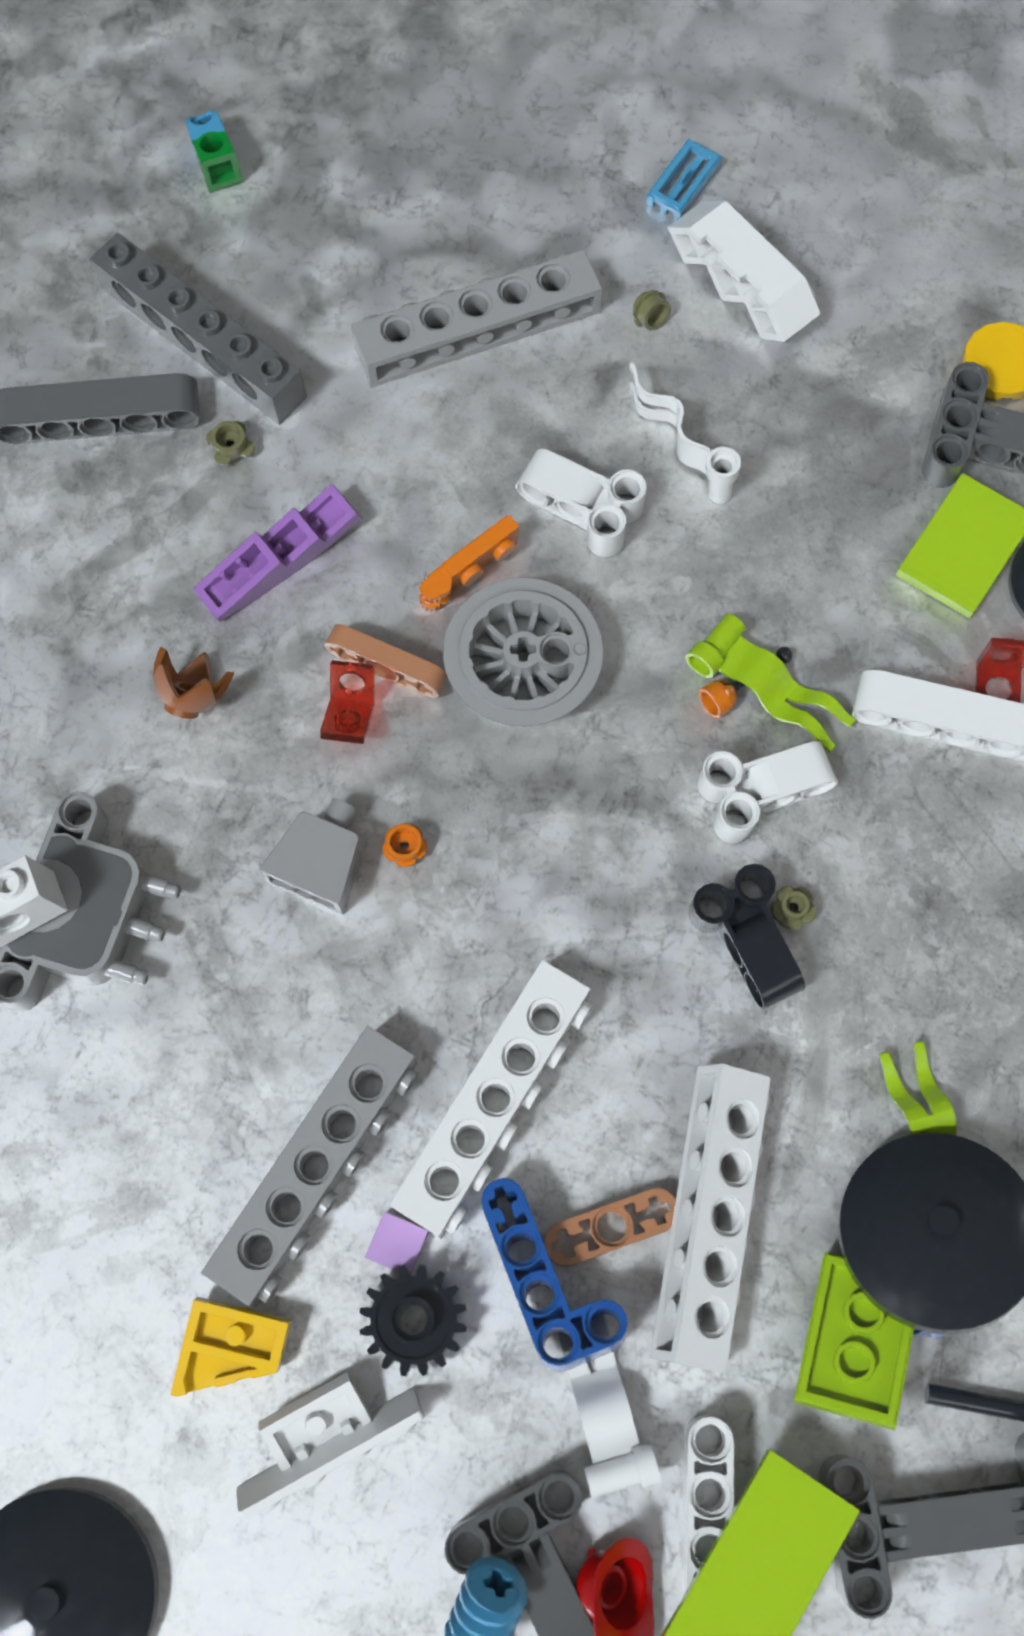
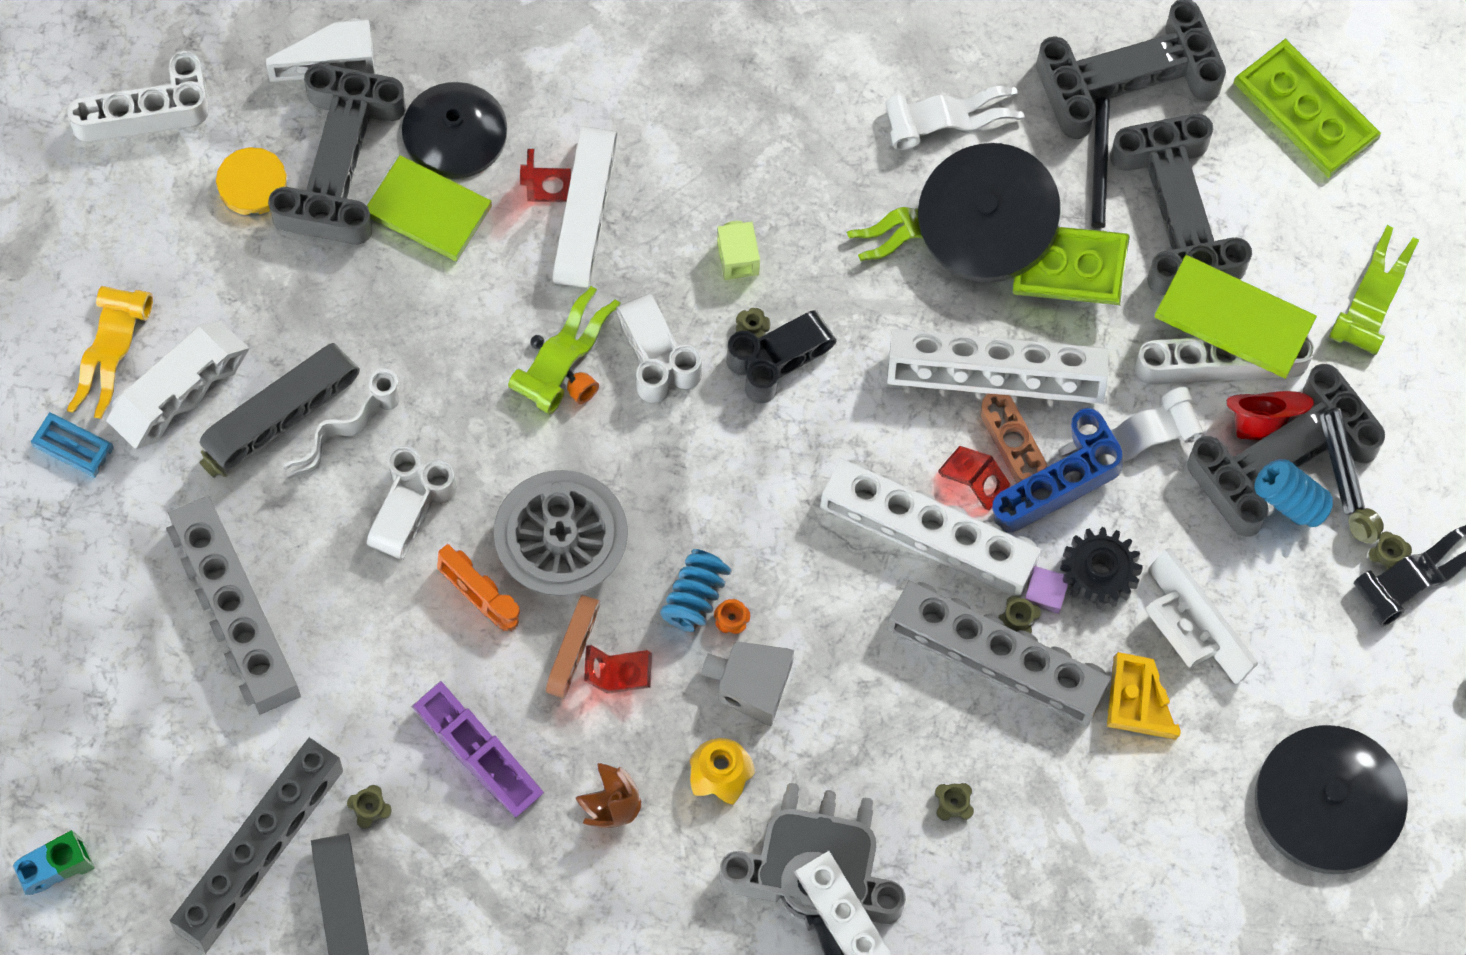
camera: 100 degrees left, 5 degrees down
none -> yellow flag [67,286,153,419]
none -> dark grey beam [199,343,360,470]
none -> dark azure piece [660,549,732,632]
none -> yellow piece [689,738,755,804]
none -> yellowish green brick [717,221,760,280]
none -> olive plate [935,783,974,821]
none -> clear red bracket [938,446,1011,510]
none -> olive plate [998,596,1041,633]

